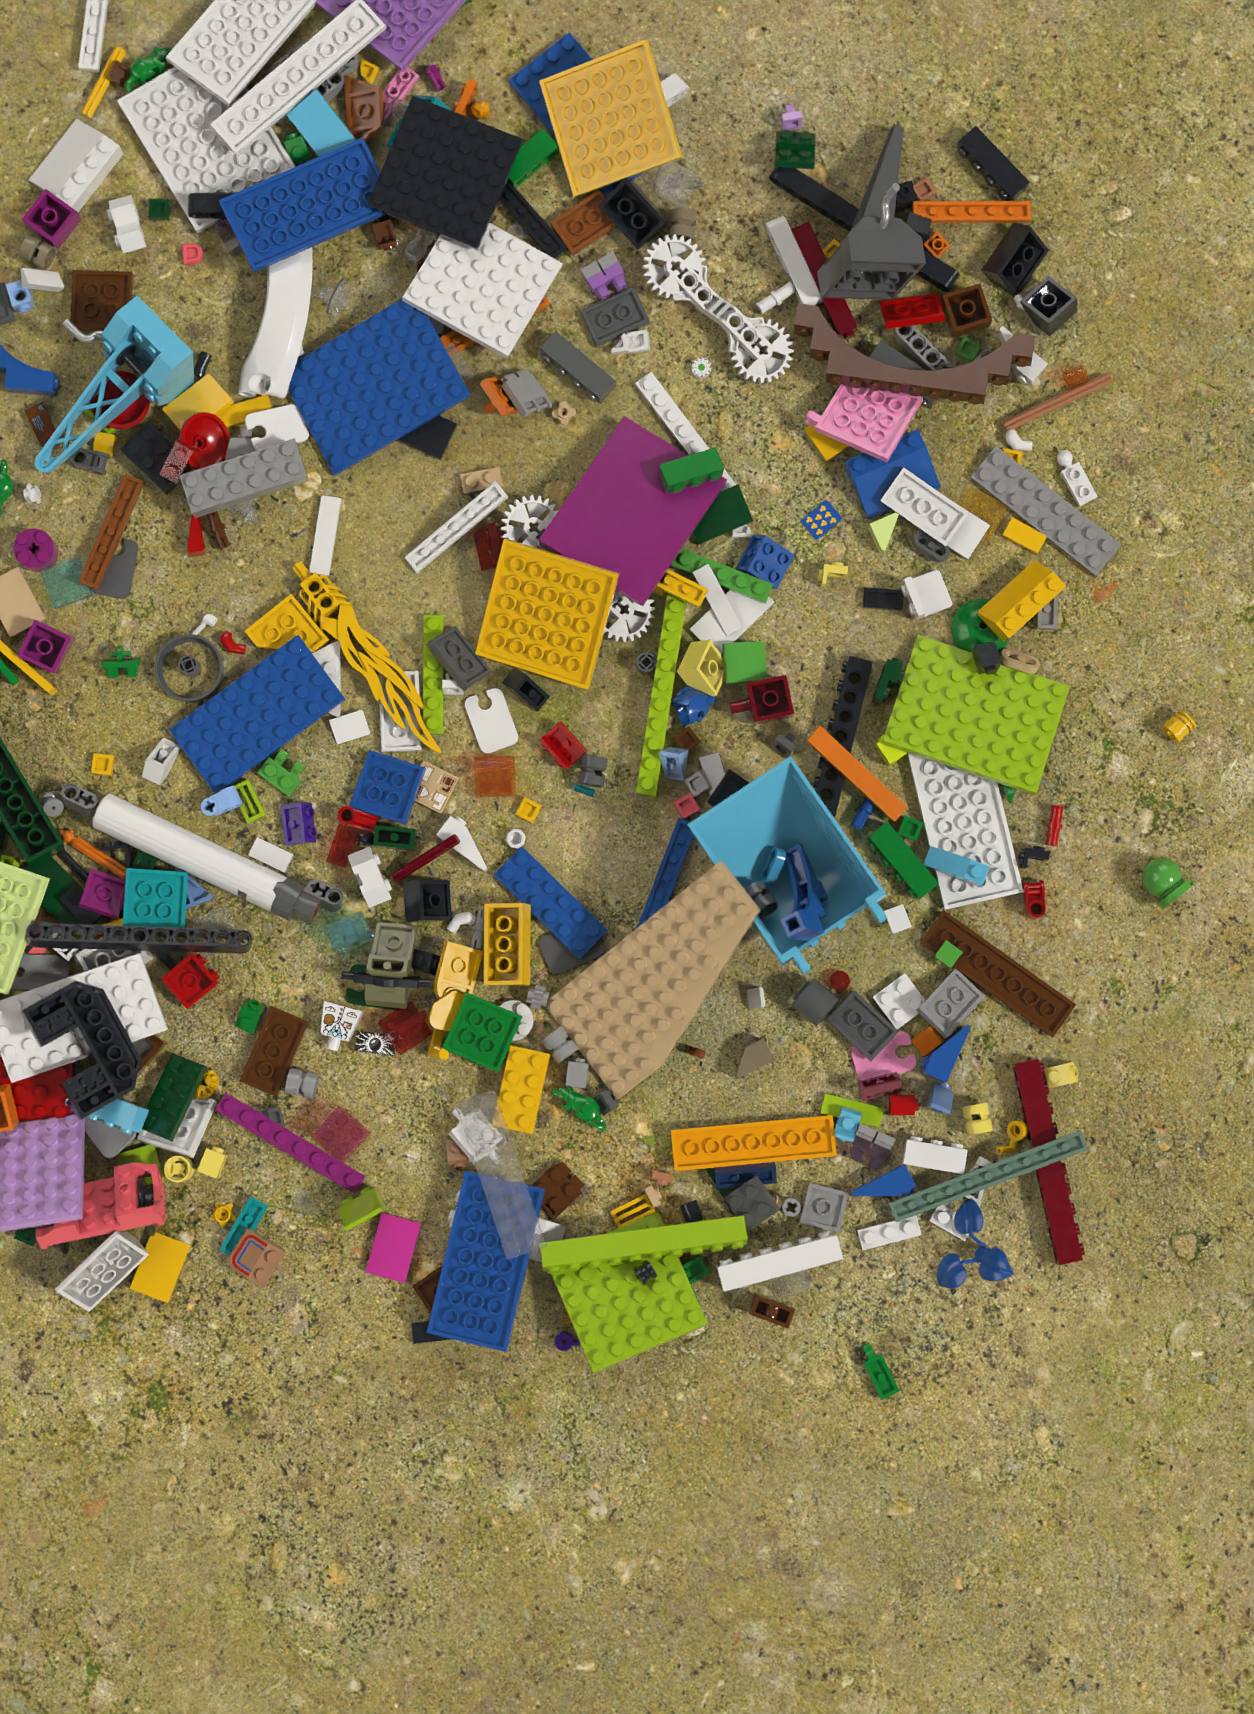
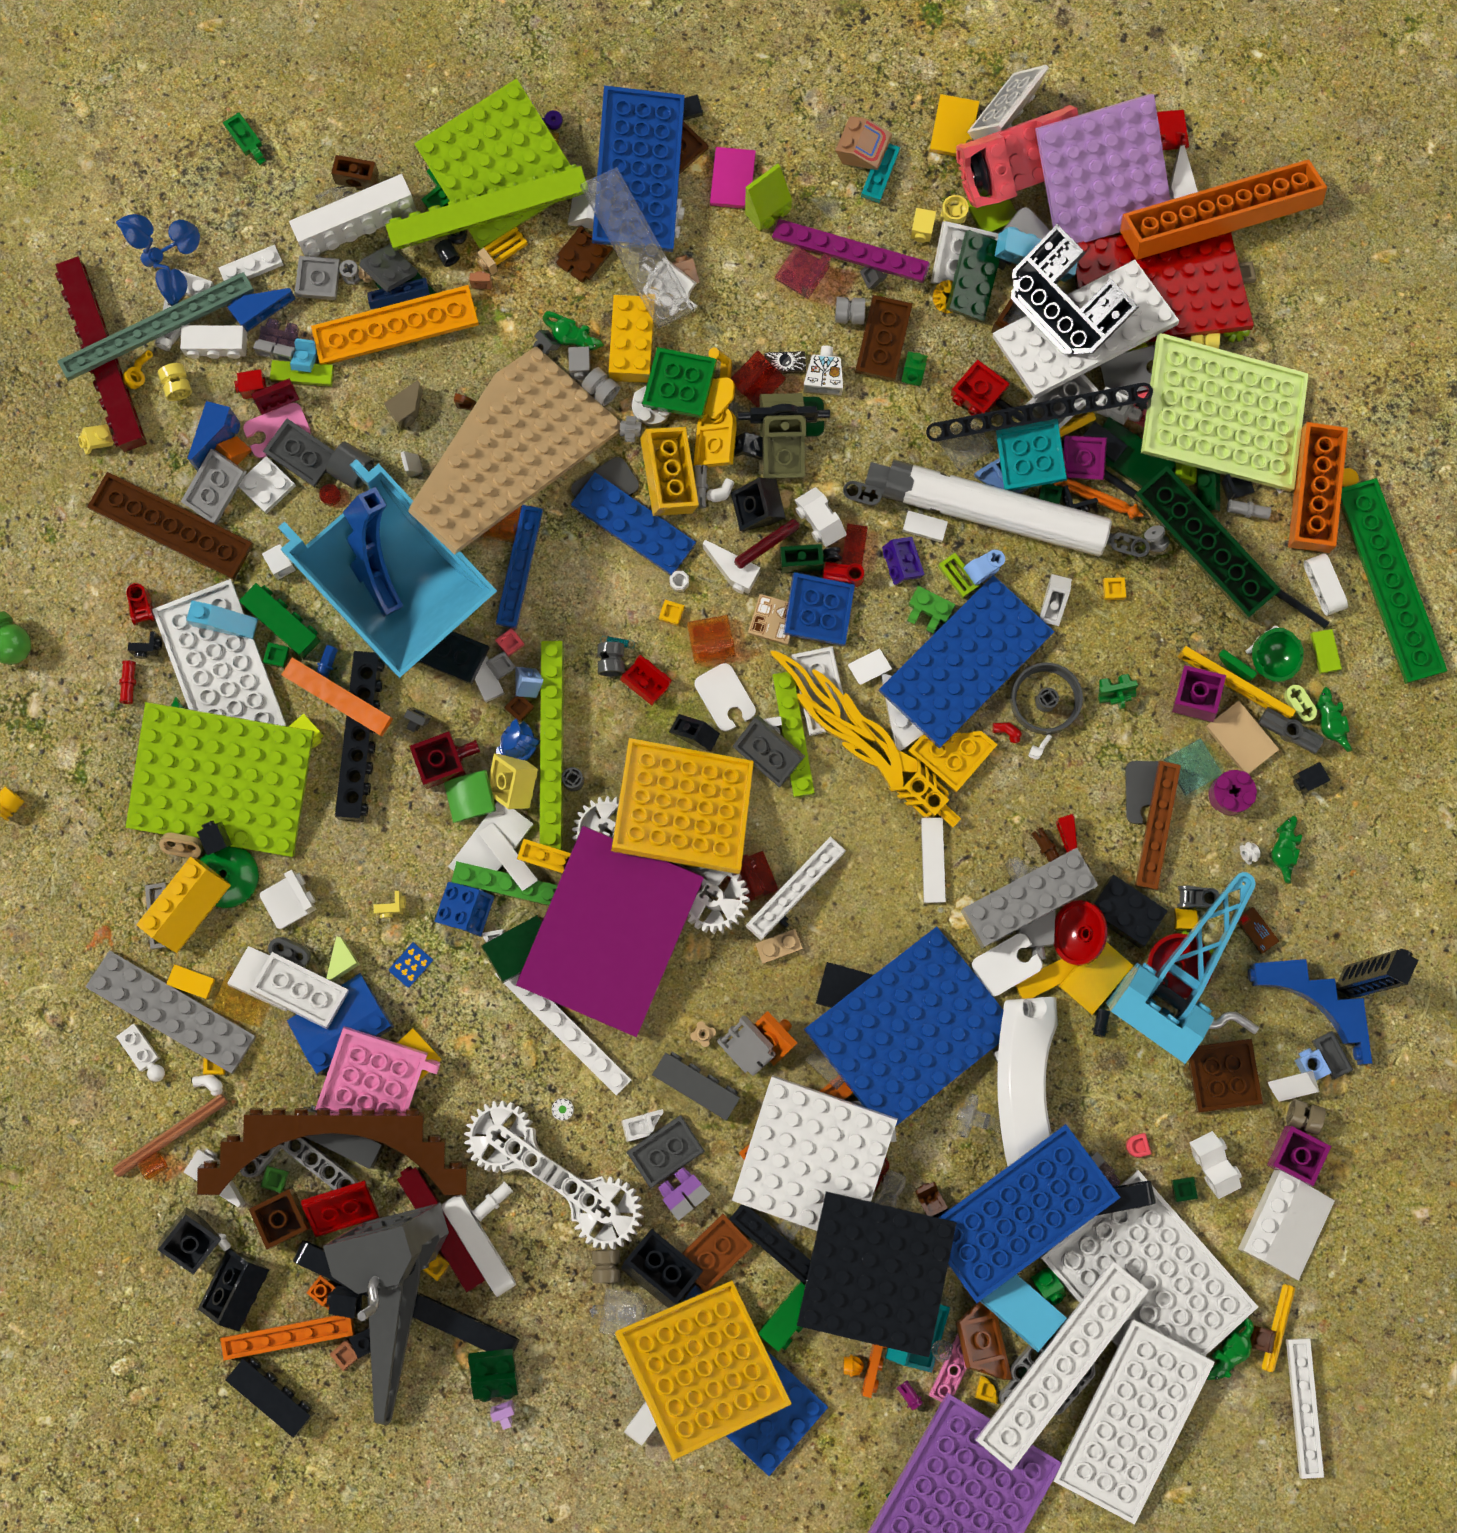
camera: 170 degrees right, 5 degrees down
clear red plate [159,439,195,484] -> none
yellow plate [210,1203,236,1228] -> none
clear light blue slope [323,911,374,953] -> none
black wheel [632,1260,657,1286] -> none
green brick [658,447,724,494] -> none
dark grey wheel [745,881,779,920] -> none
dark azure beam [761,847,786,885] -> none
black tile [862,587,904,611] -> none
dark green plate [871,658,905,705] -> none
medium blue slope [924,1082,954,1115] -> none
bright green tile [934,940,962,969] -> none

